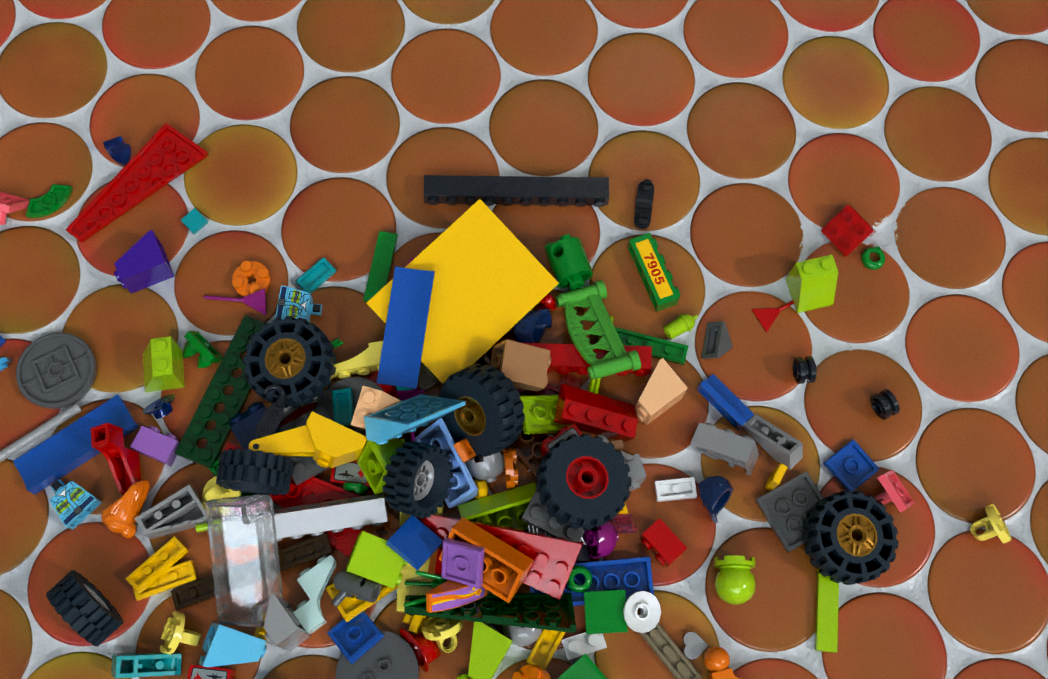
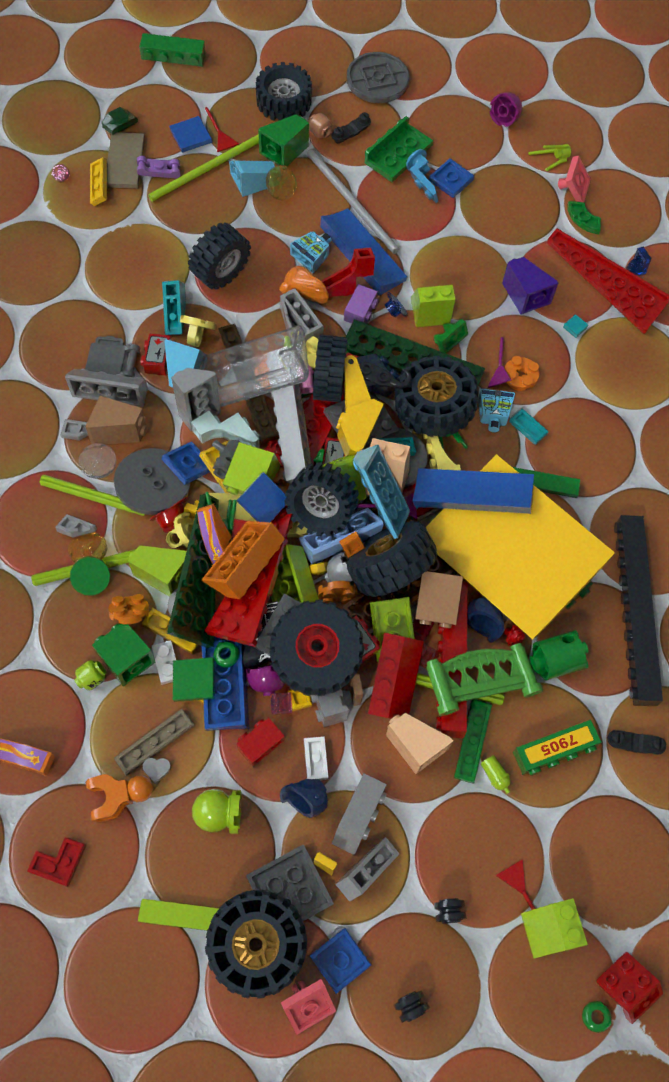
camera: 90 degrees right, 5 degrees down
dark grey plate [16,333,97,409] -> none
yellow tile [125,536,189,594] -> none
yellow tile [133,560,198,601] -> none
medium lavender tile [441,538,485,588] -> none
white dish [623,591,661,633] -> none
blue panel [697,374,754,430] -> none
dark grey slope [701,321,733,359] -> none

